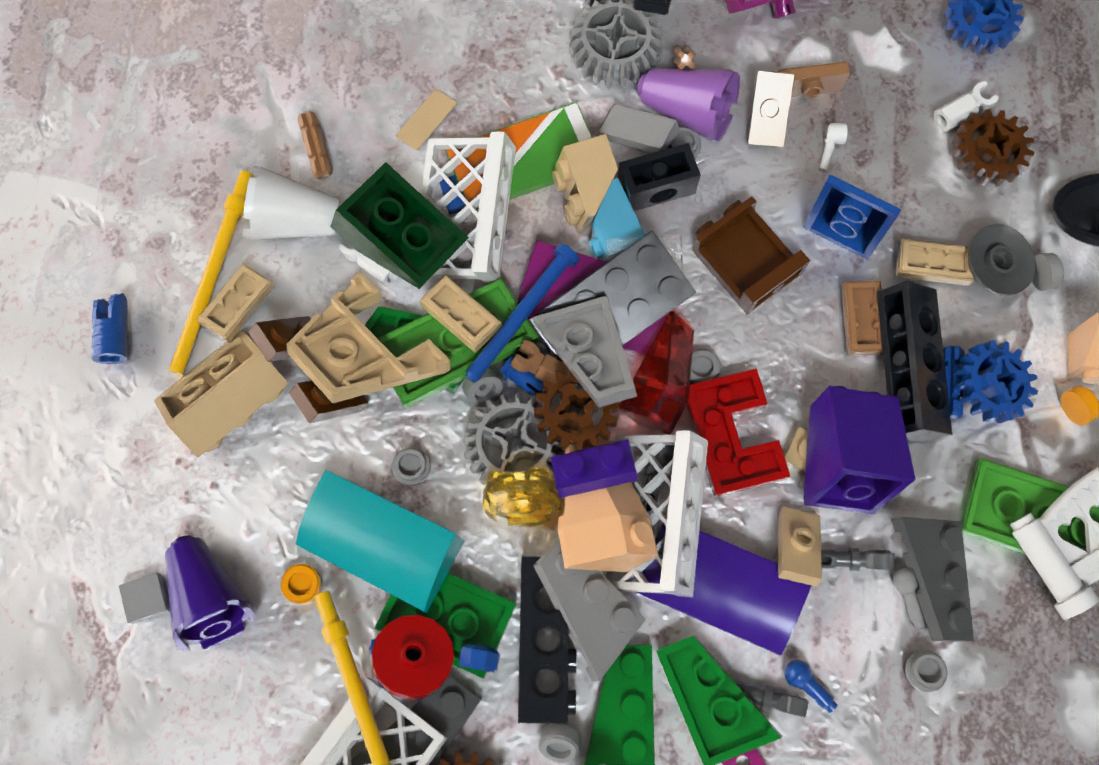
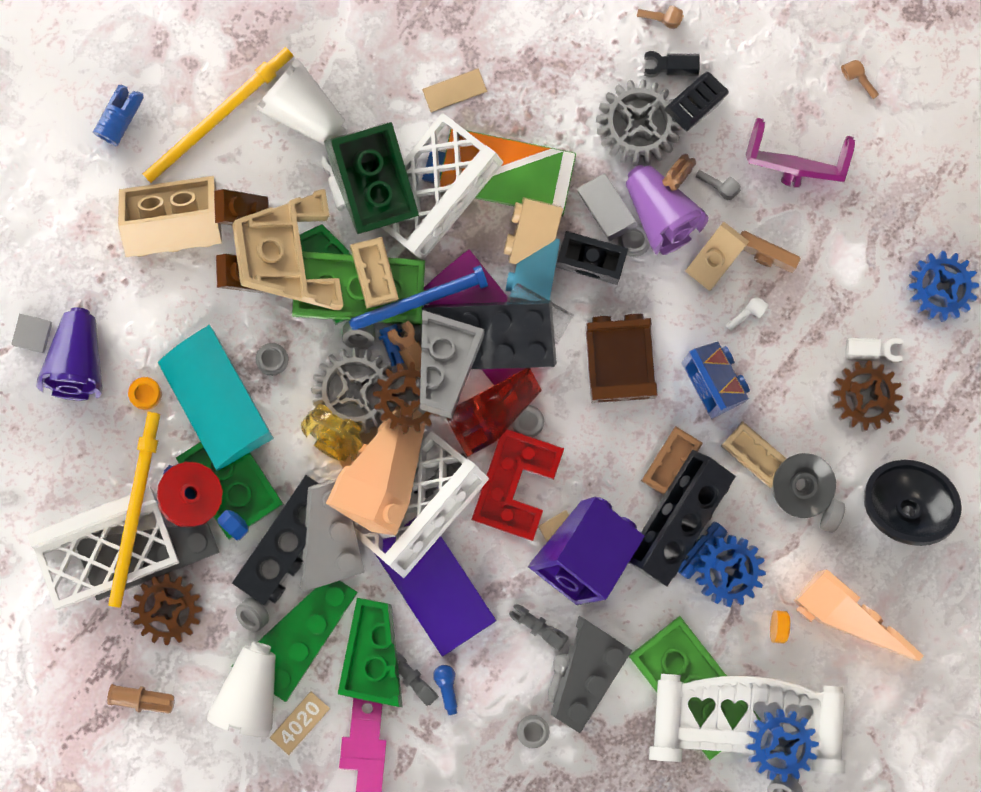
camera: 30 degrees right, 10 degrees up
tan plate [196,263,275,343] -> none
medium nougat axle [297,111,332,179] -> none
dark purple plate [551,439,638,498] -> none
tan plate [778,506,822,587] -> none
none -> light grey hand [696,170,741,200]

